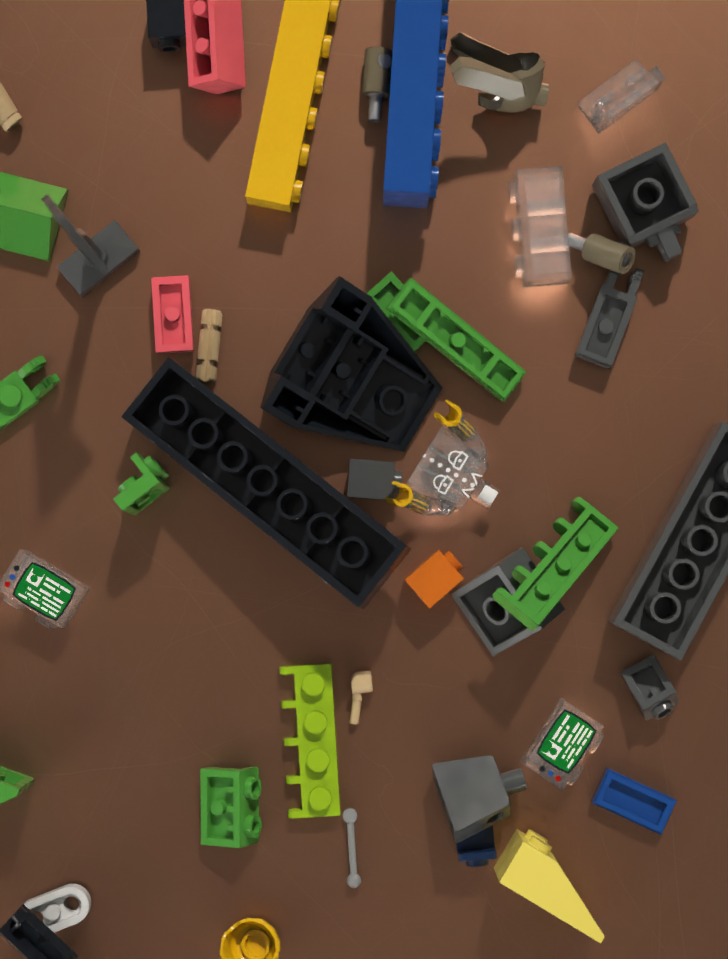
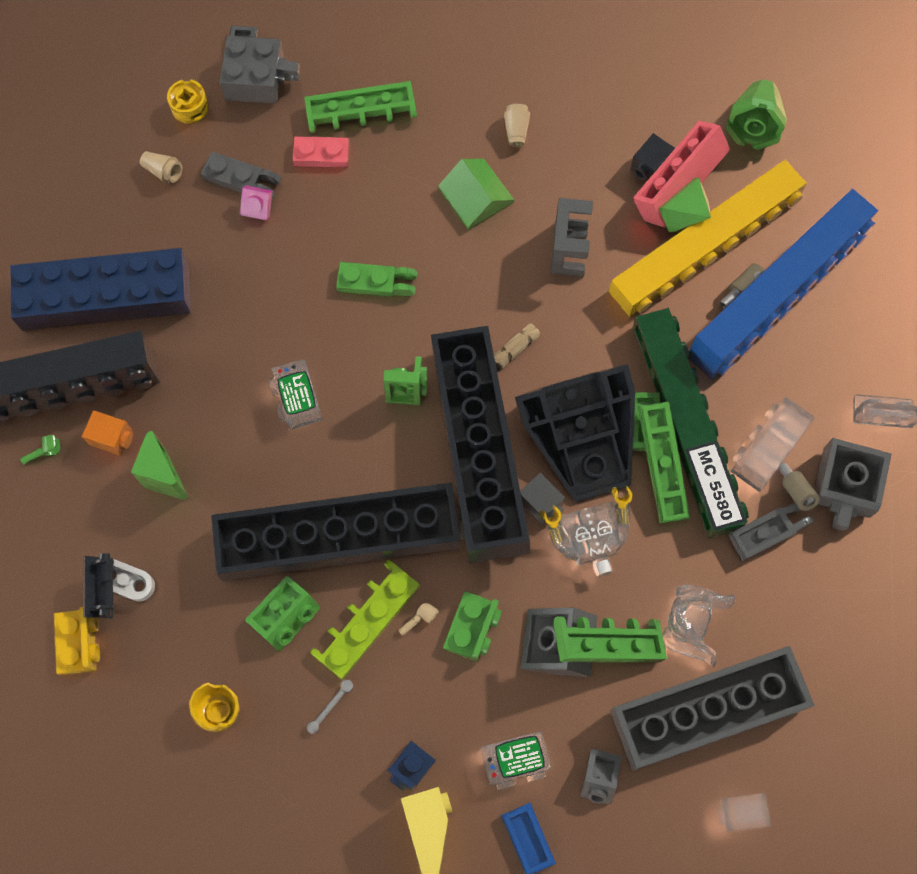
camera: 40 degrees right, 15 degrees down
dark grey piece [42,194,140,298] -> none
coral plate [151,275,195,354] -> none
orange brick [404,550,464,609] -> none
dark grey torso [432,755,527,843] -> none
dark tan piece [450,32,549,113] -> none
none -> black brick [211,482,460,581]
none -> bright green bracket [443,591,502,662]
none -> dark grey panel [550,198,593,277]
none -> dark green brick [633,307,749,539]
none -> bright green slope [659,177,711,232]
none -> clear hair [662,585,736,667]

